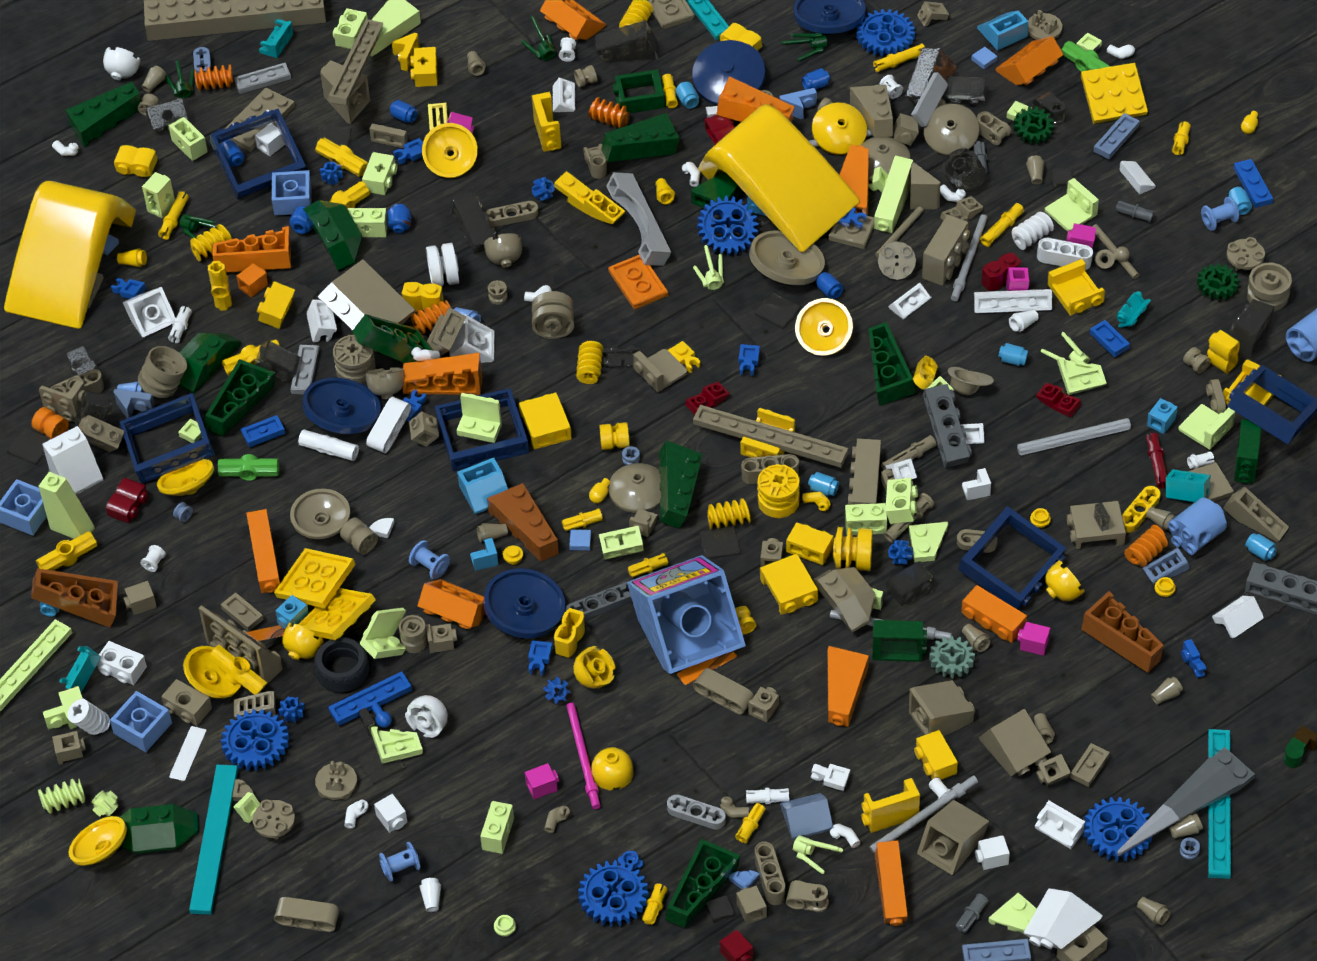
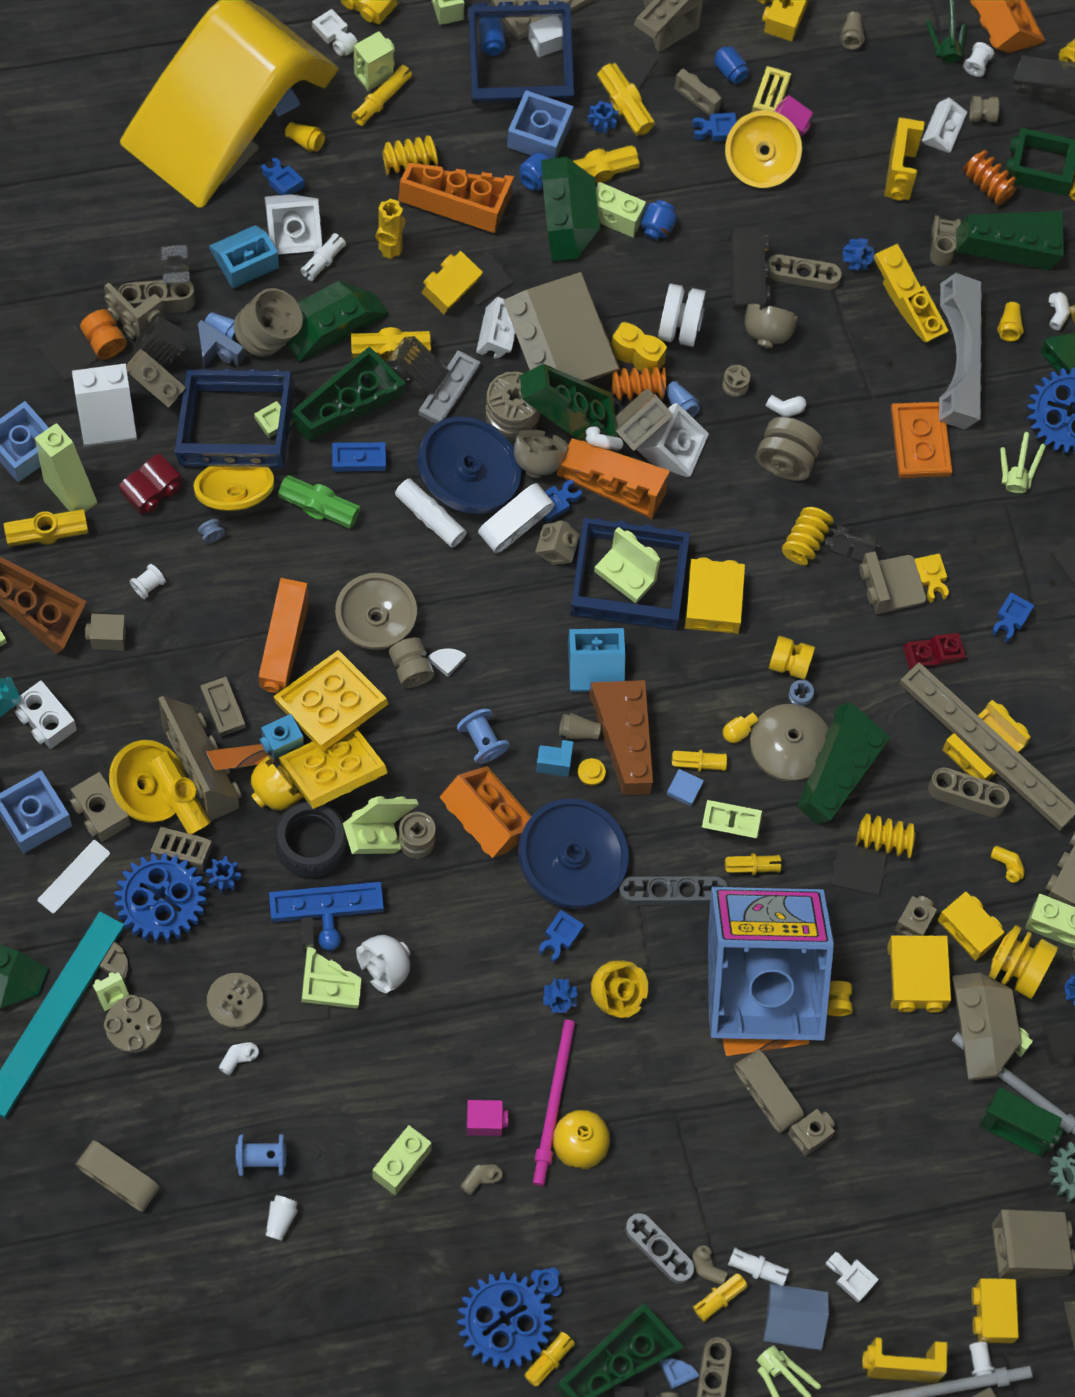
camera: 15 degrees right, 15 degrees up
dark green plant [180,214,217,239] -> none
orange brick [236,263,268,298] -> none
yellowish green brick [362,152,397,195] -> none
white brick [374,794,407,833] -> none
dark tan brick [426,624,457,653] -> none
yellowish green plate [494,915,516,936] -> none
yellow brick [554,608,585,658] -> none
dark tan bracket [629,509,657,537] -> none
yellow wheel [757,464,800,518] -> none
dark azure brick [808,472,839,497] -> none
orange slope [828,646,869,727] -> none
white arm [830,824,861,848] -> none
none -> dark azure slope [209,225,279,289]
none -> white plate [312,9,358,56]

